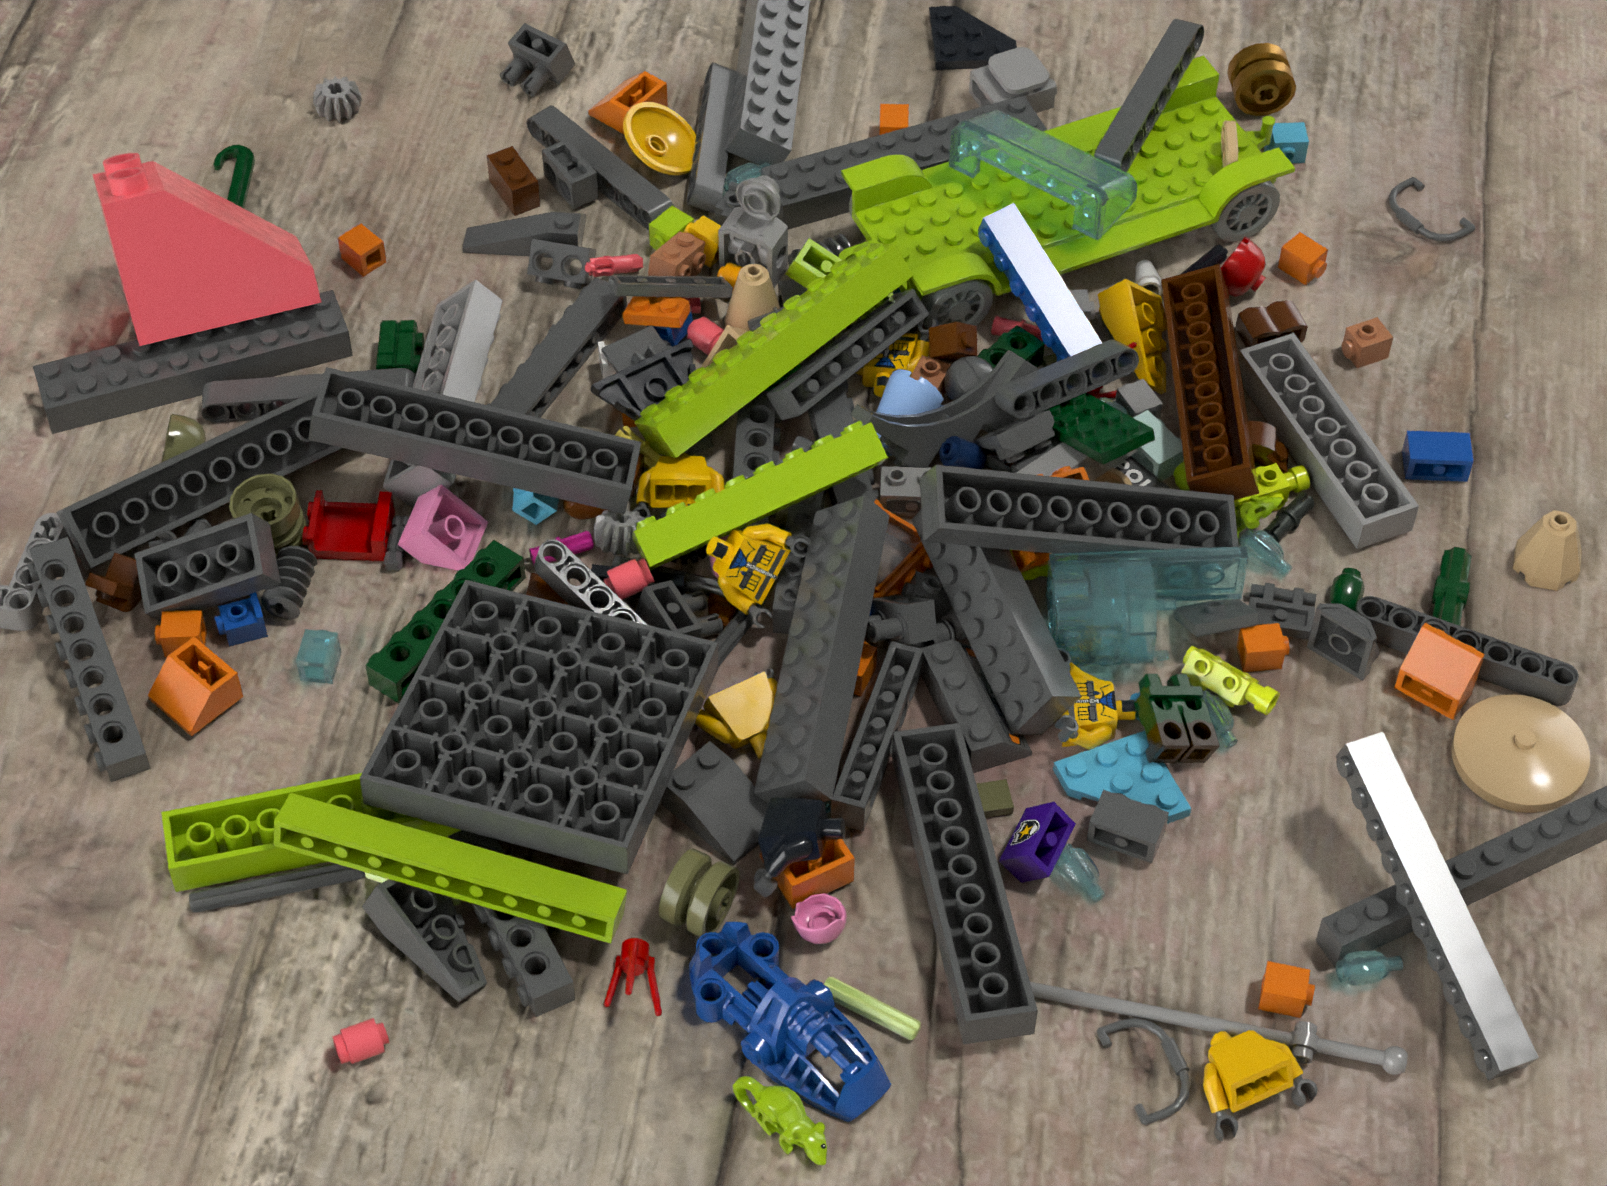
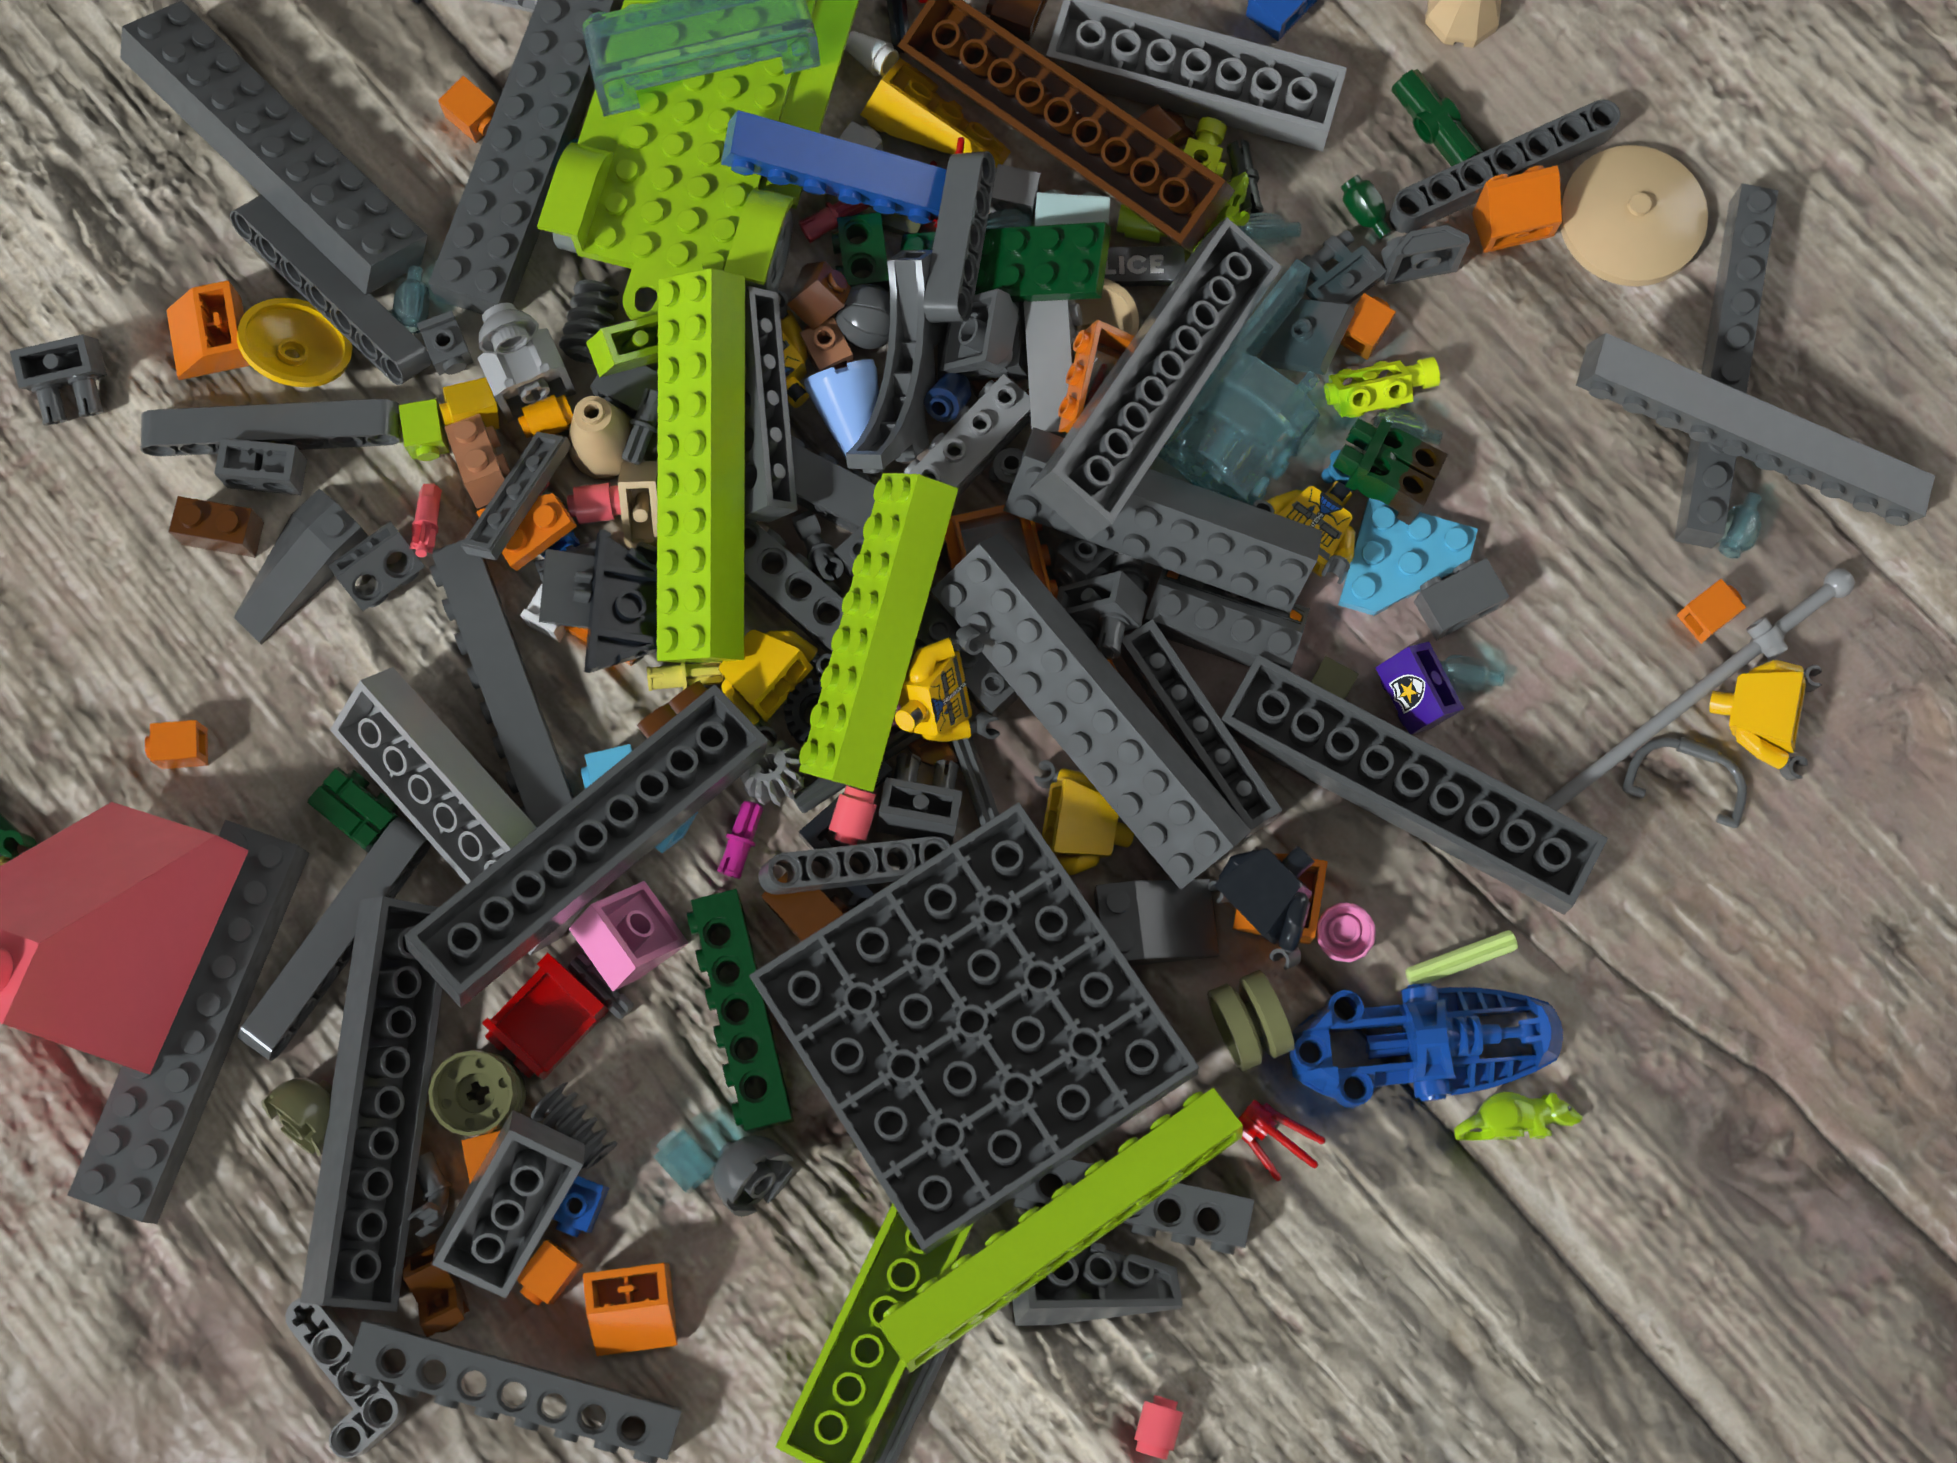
camera: 50 degrees left, 25 degrees up
none -> dark grey cylinder [713,1135,793,1217]

